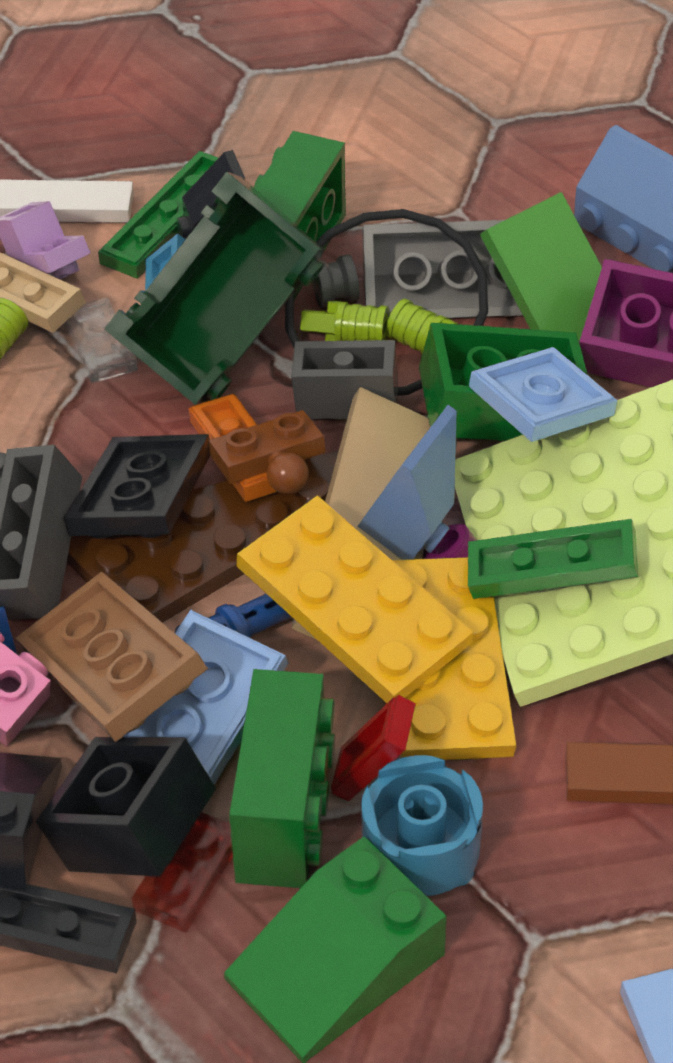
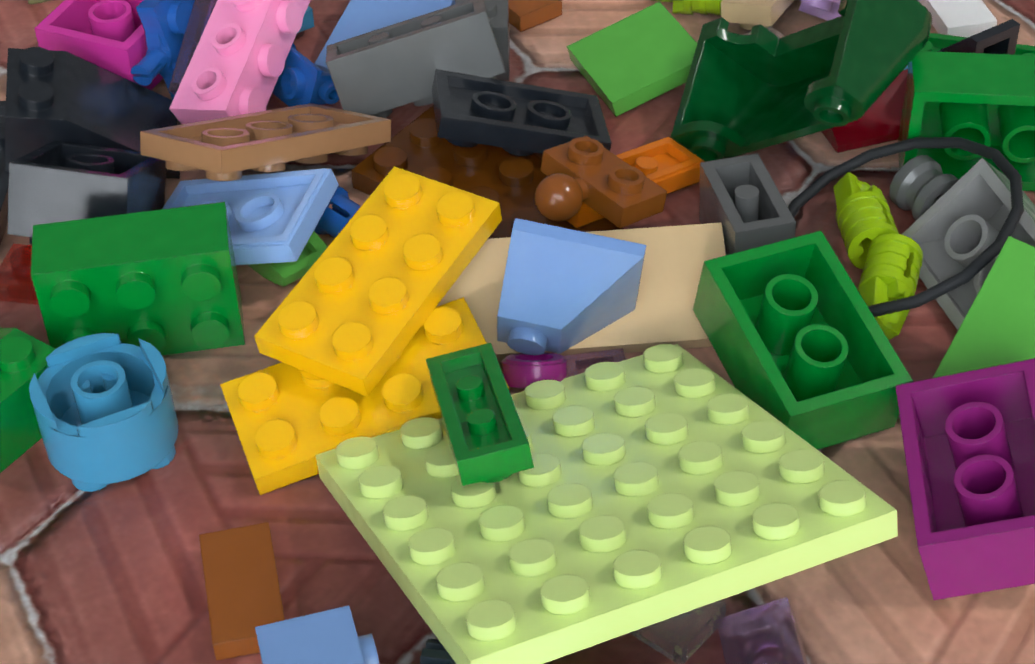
camera: 75 degrees right, 5 degrees down
red tile [331,695,416,802] -> none
light blue tile [469,347,617,442] -> none
none -> bright green tile [567,1,697,117]

